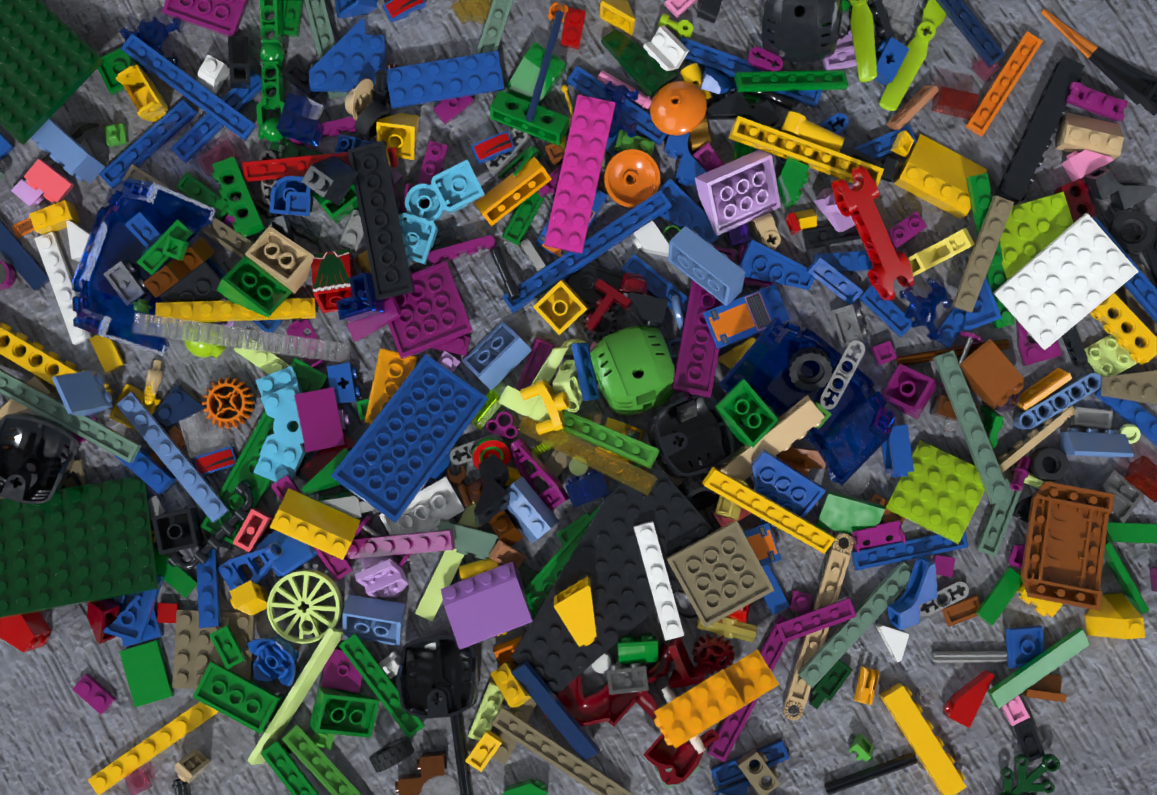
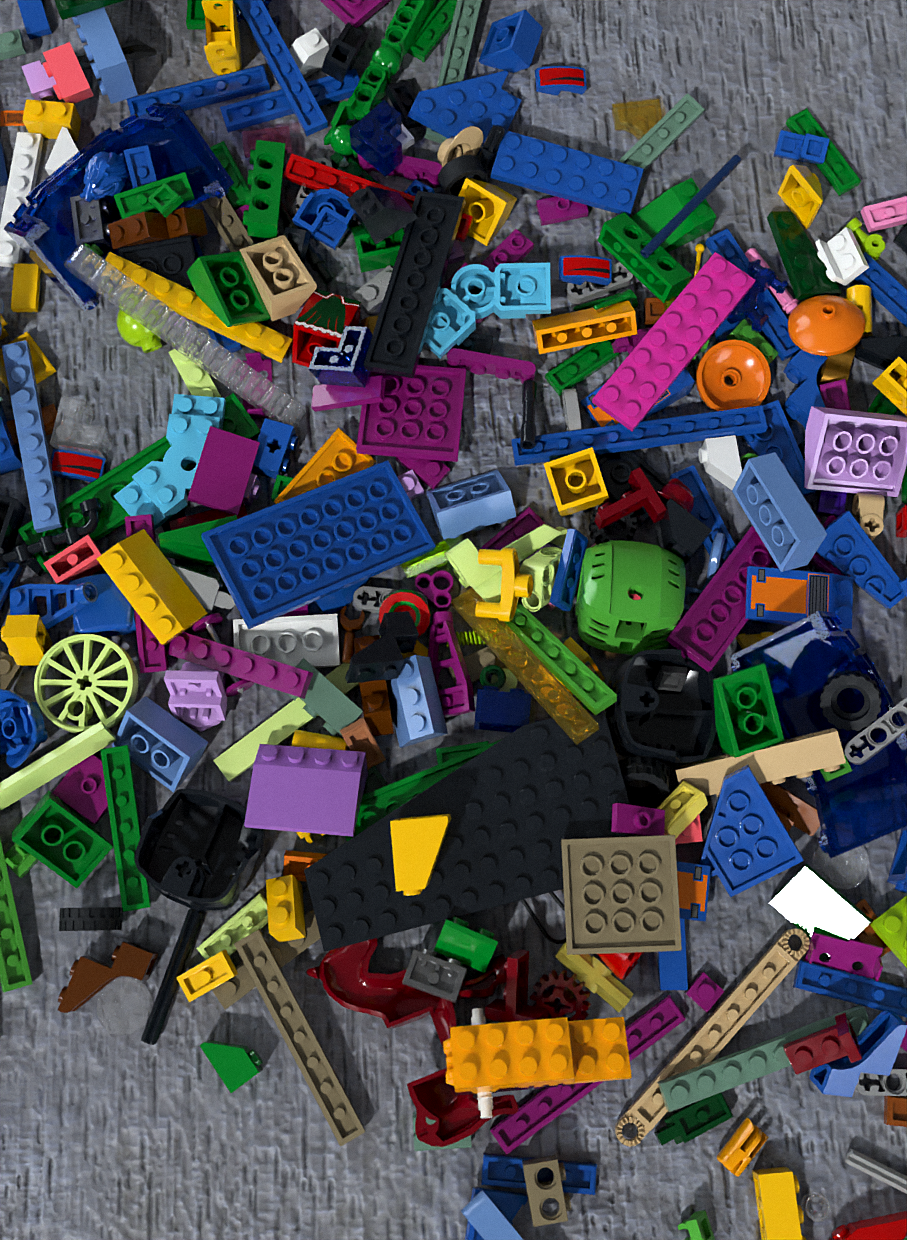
camera: 25 degrees right, 10 degrees down
bright green tile [104,123,128,147] -> none
tan piece [144,360,162,405] -> none
dark blue wing [152,385,207,427] -> none
orange gear [202,377,255,429] -> none
white tile [379,651,401,679] -> none
dark blue tile [511,661,600,760] -> none
orange plate [548,2,569,23] -> none
red plate [561,7,586,50] -> none
white piece [592,651,613,673] -> none
white plate [634,521,684,641] -> none
blue slope [701,66,736,94] -> none
yellow plate [702,467,835,554] -> none
magenta plate [775,597,857,643] -> none
white slope [875,623,909,662] -> none
none -> blue hair [80,151,129,203]
none -> dark green plate [479,665,506,691]
none -> magenta plate [611,803,665,836]
none -> dark red bracket [783,1013,862,1075]

